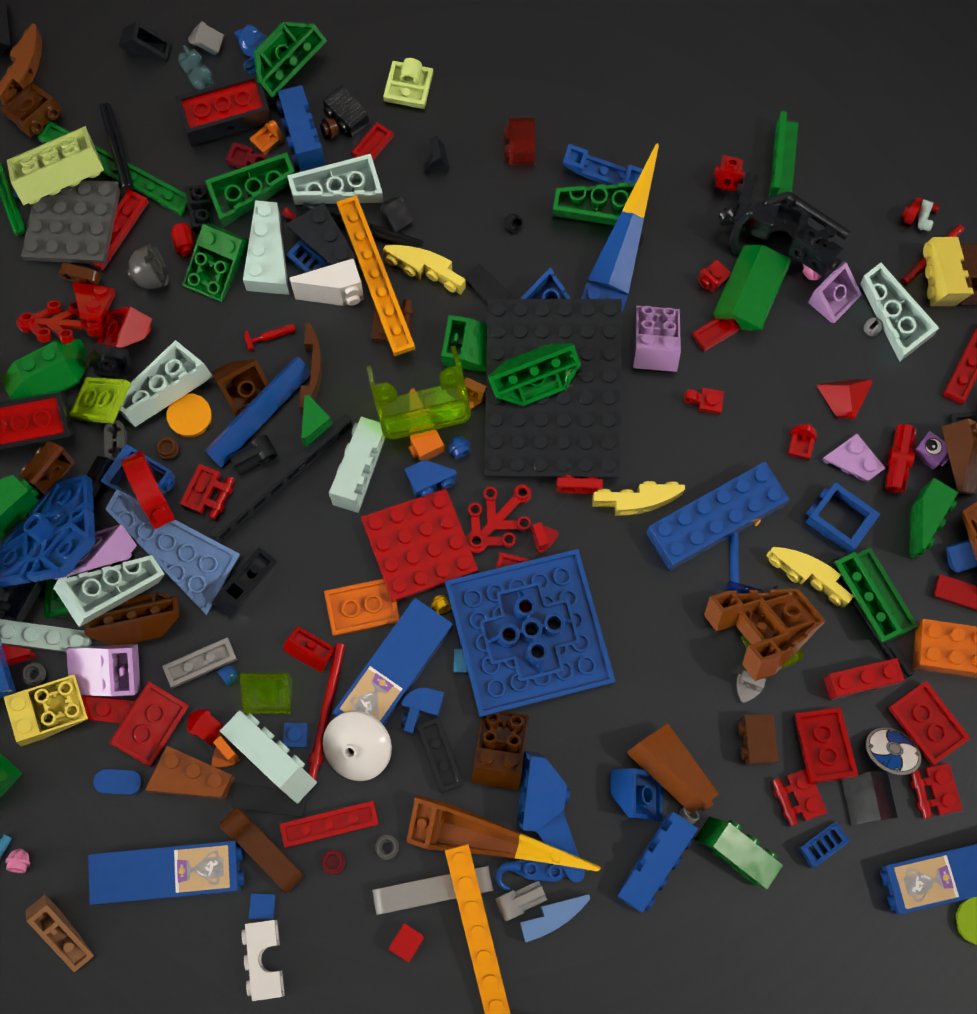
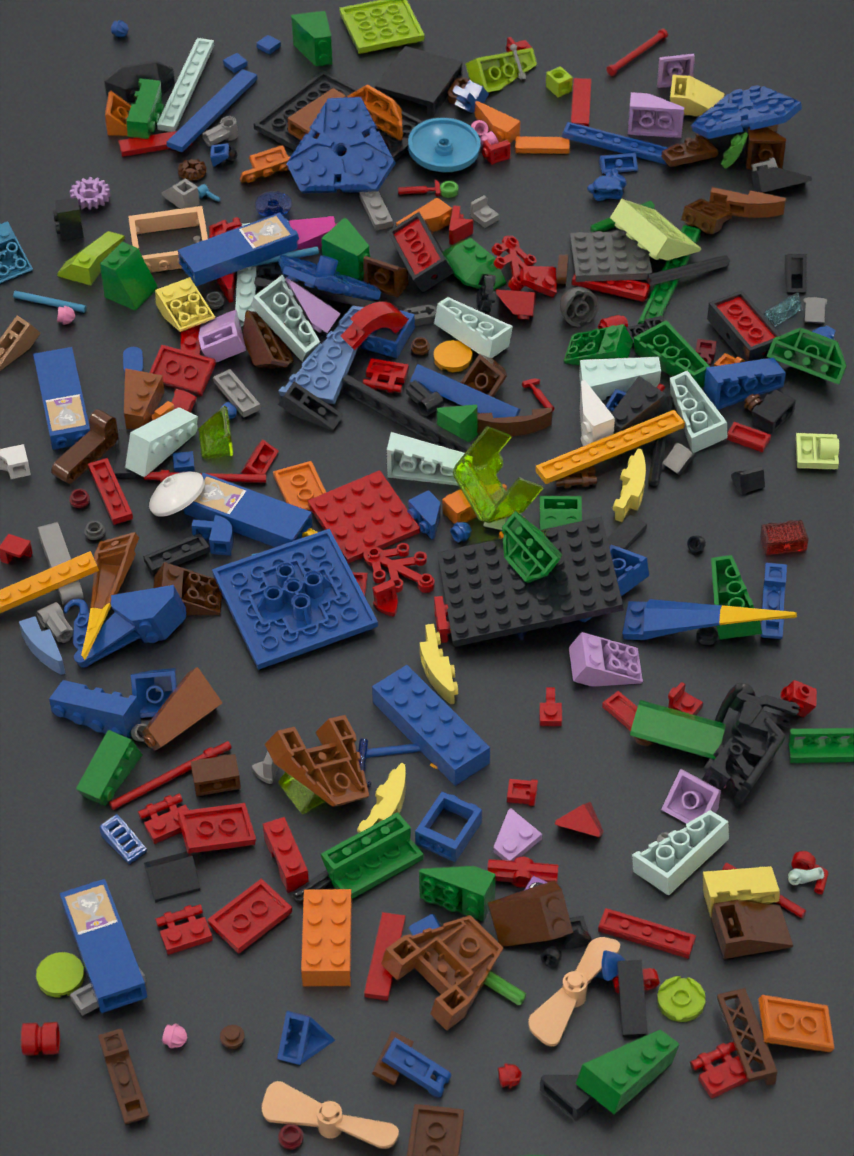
camera: 85 degrees right, 25 degrees down
lime tile [70,377,132,424] -> none
blue tile [249,893,276,920] -> none
shield [866,727,921,775] -> none
none -> red bar [109,741,232,810]

